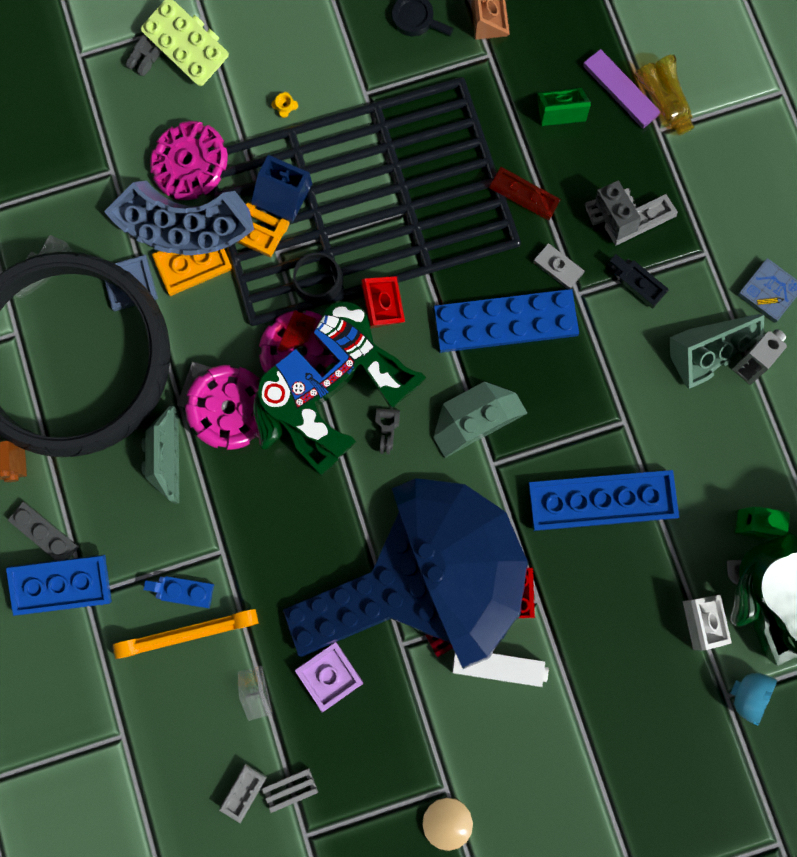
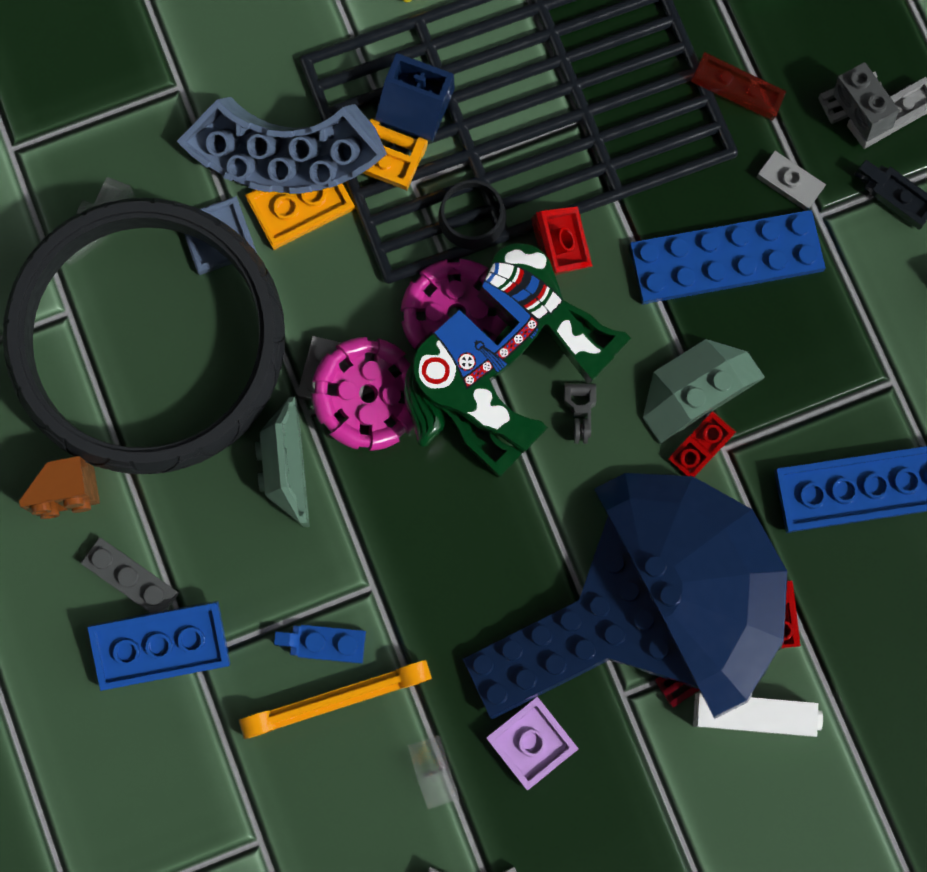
camera: 10 degrees left, 0 degrees up
dark pink plate [150,121,228,200] -> none
clear red tile [278,310,316,353] -> none
none -> red slope [668,411,736,477]

